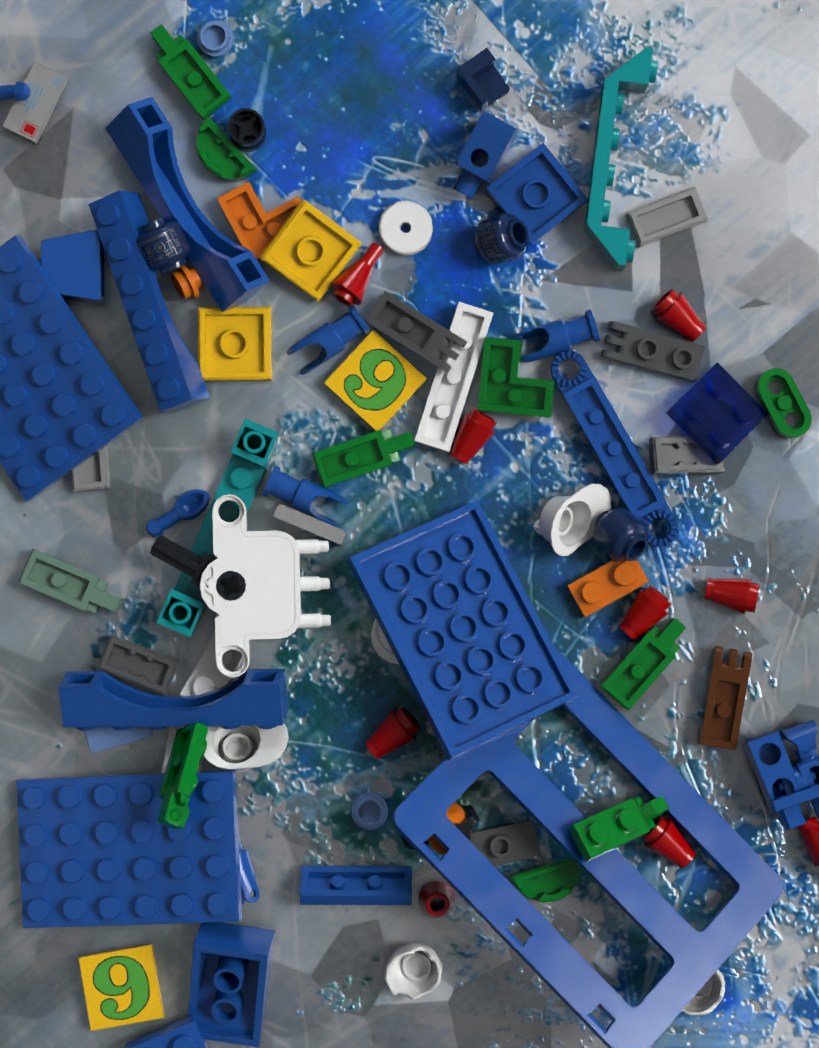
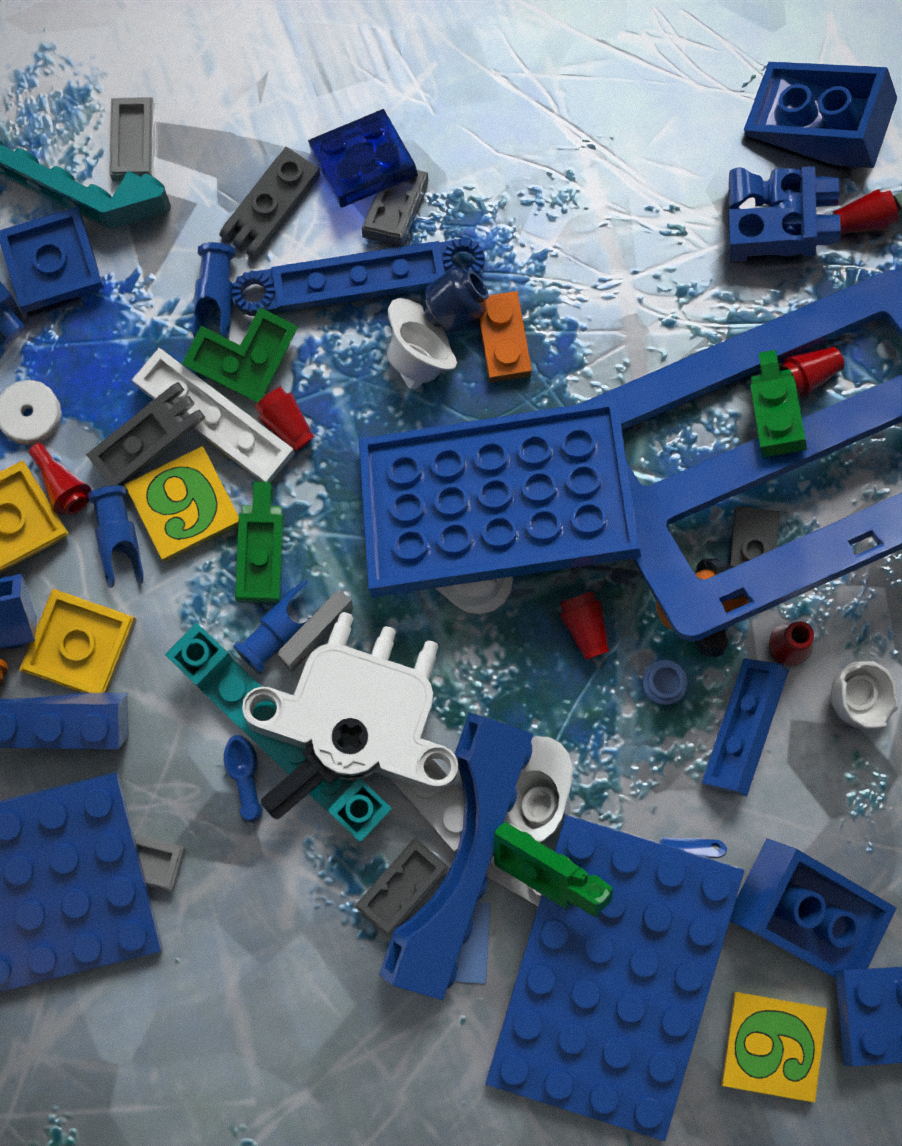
camera: 65 degrees left, 10 degrees down
sand green hinge [18,549,123,613] -> none
dark blue head [474,213,529,265] -> none
green plate [510,857,583,903] -> none
green hinge [600,617,686,711] -> none
red cone [619,585,672,640] -> none
red cone [652,289,707,342] -> none
reddish brown hinge [698,646,752,751] -> none
red cone [704,578,760,615] -> none
green plate [756,368,812,438] -> none

